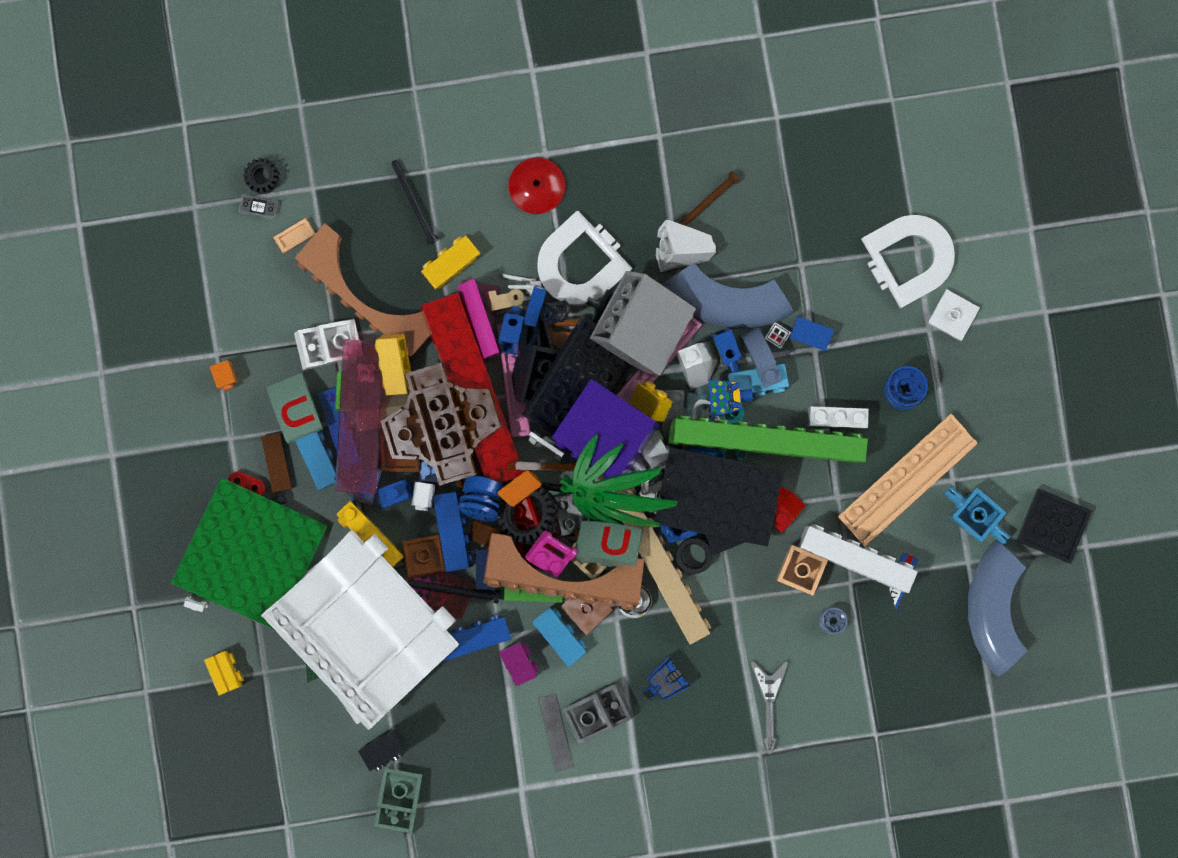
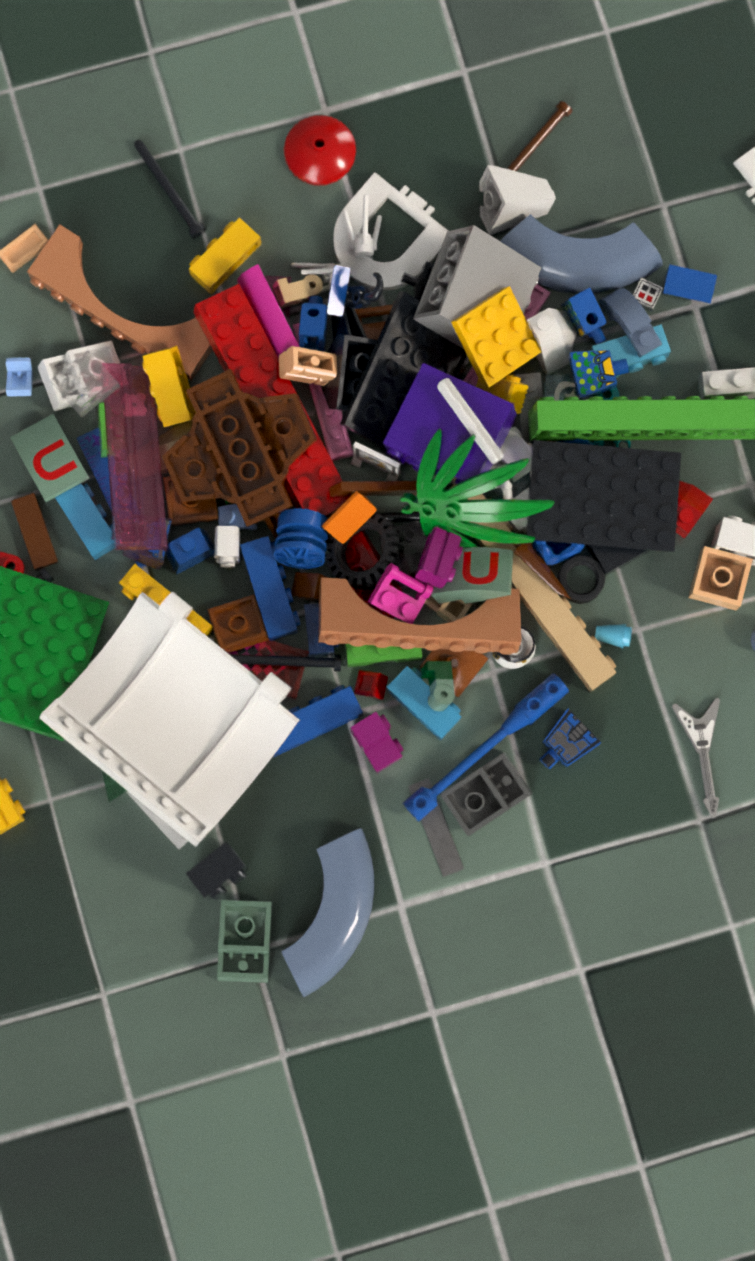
camera: 10 degrees left, 5 degrees down
none -> light blue bracket [6,357,33,396]
none -> clear plate [50,350,120,417]
none -> light nougat brick [279,346,337,386]
none -> sand blue brick [281,828,374,997]
none -> white plant [342,194,382,257]
none -> red slope [354,670,388,700]
none -> blue bar [403,673,569,822]
none -> magenta brick [415,527,463,588]
none -> leg [421,661,455,712]
none -> white axle [437,378,504,464]
none -> yellow plate [451,286,541,388]
none -> reddish brown bar [513,533,571,599]
none -> medium azure cone [595,624,632,648]

